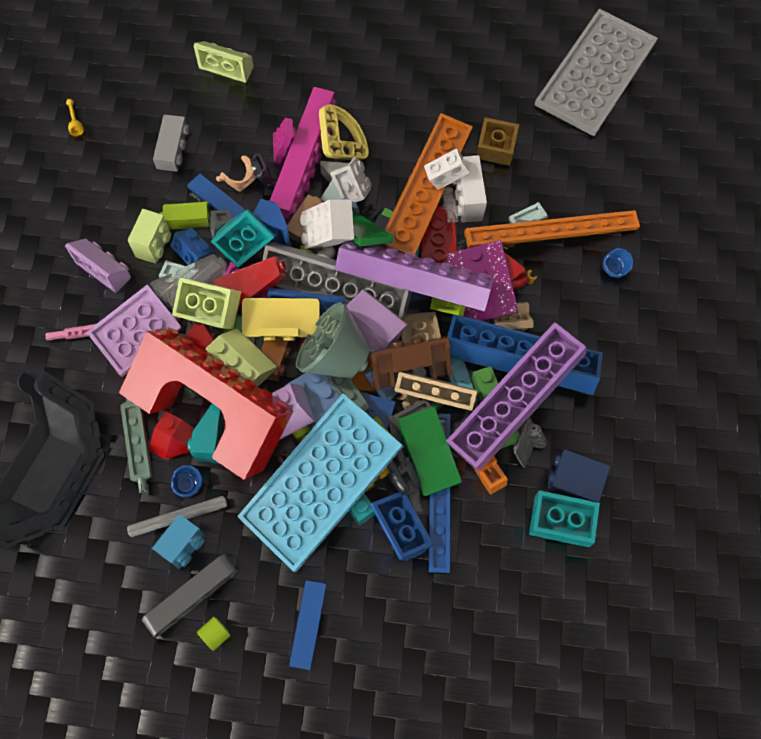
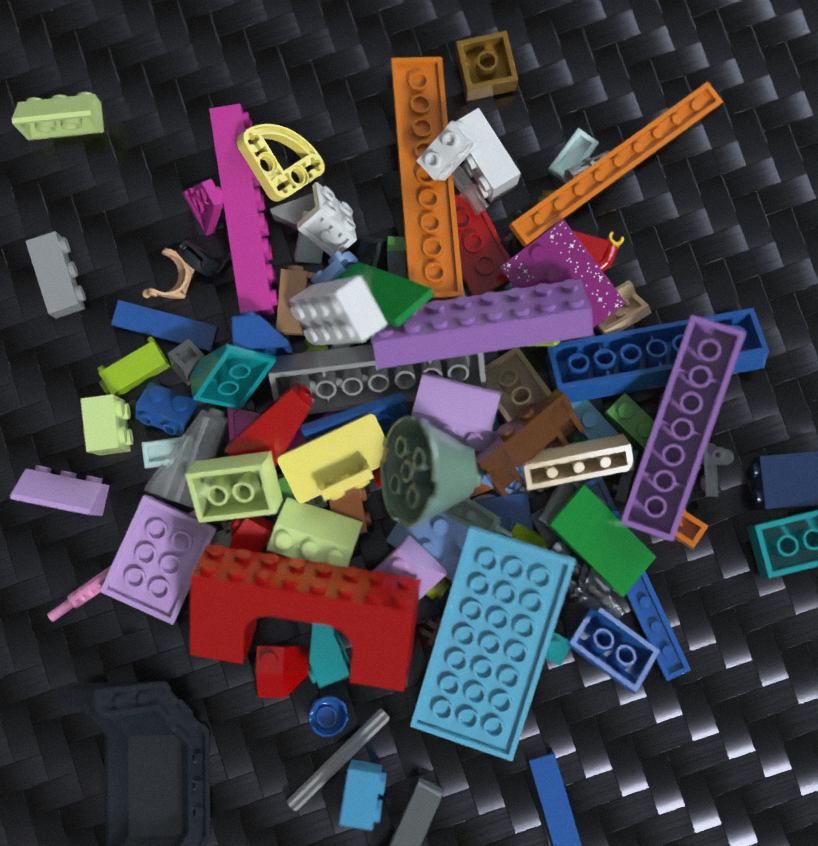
camera: 20 degrees left, 15 degrees up
sand green plate [120,398,153,493] -> none
blue hair [603,248,634,278] -> none

